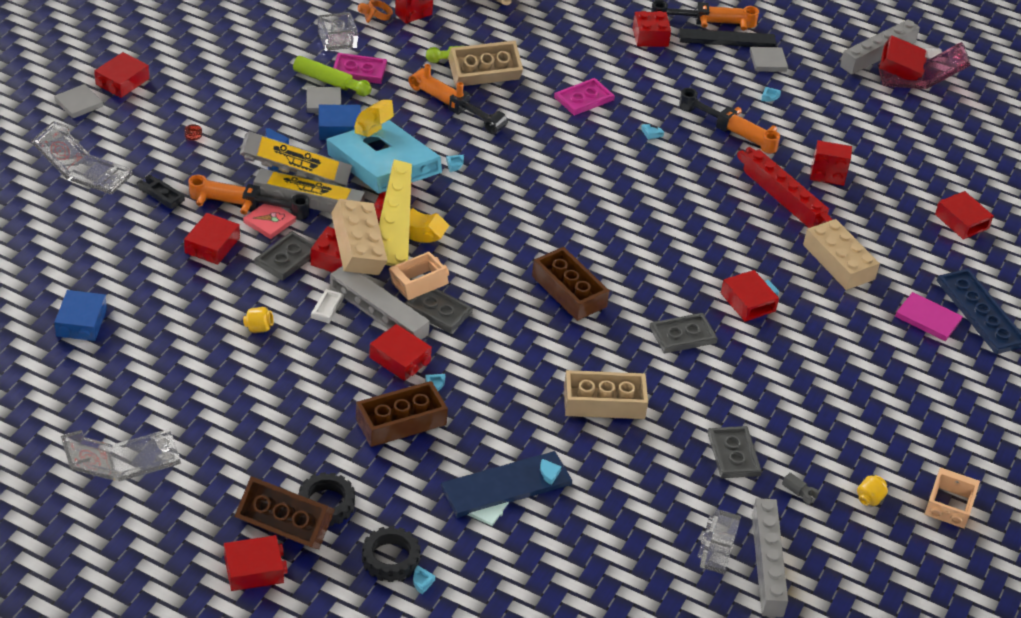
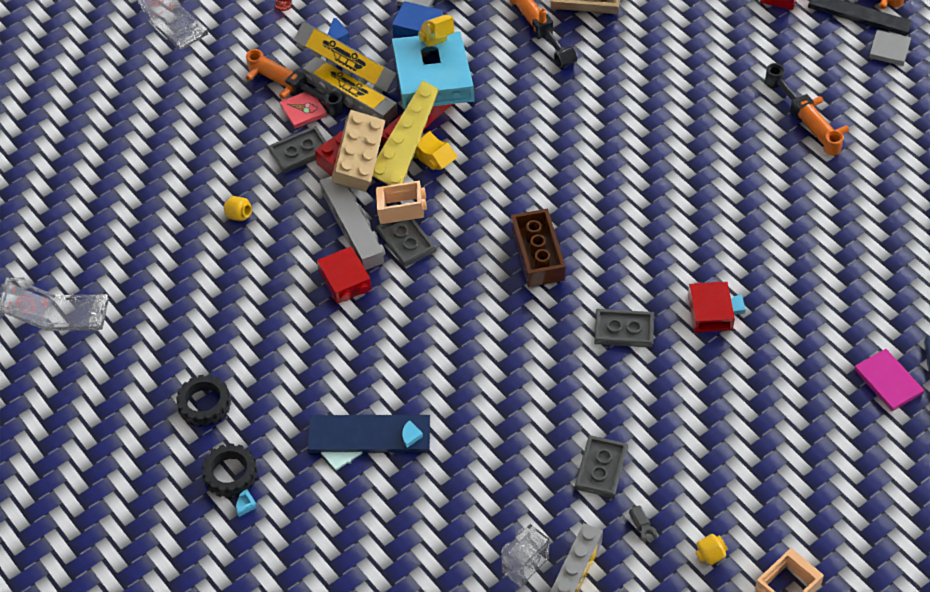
camera: 30 degrees right, 10 degrees up
blue brick [54,290,107,341] -> none
black hinge [137,175,185,209] -> none
red brick [184,213,240,265] -> none
red brick [224,535,288,591] -> none
reddish brown brick [234,476,335,550] -> none
white tile [311,289,344,323] -> none
reddish brown brick [356,381,448,447] -> none
medium azure tile [425,374,445,391] -> none
medium azure tile [446,155,464,172] -> none
dark pink tile [554,78,615,116] -> none
tan brick [564,370,648,419] -> none
medium azure tile [641,124,664,140] -> none
red hinge [737,147,832,228] -> none
medium azure tile [761,87,781,102] -> none
tan brick [803,219,880,290] -> none
red brick [810,140,852,186] -> none

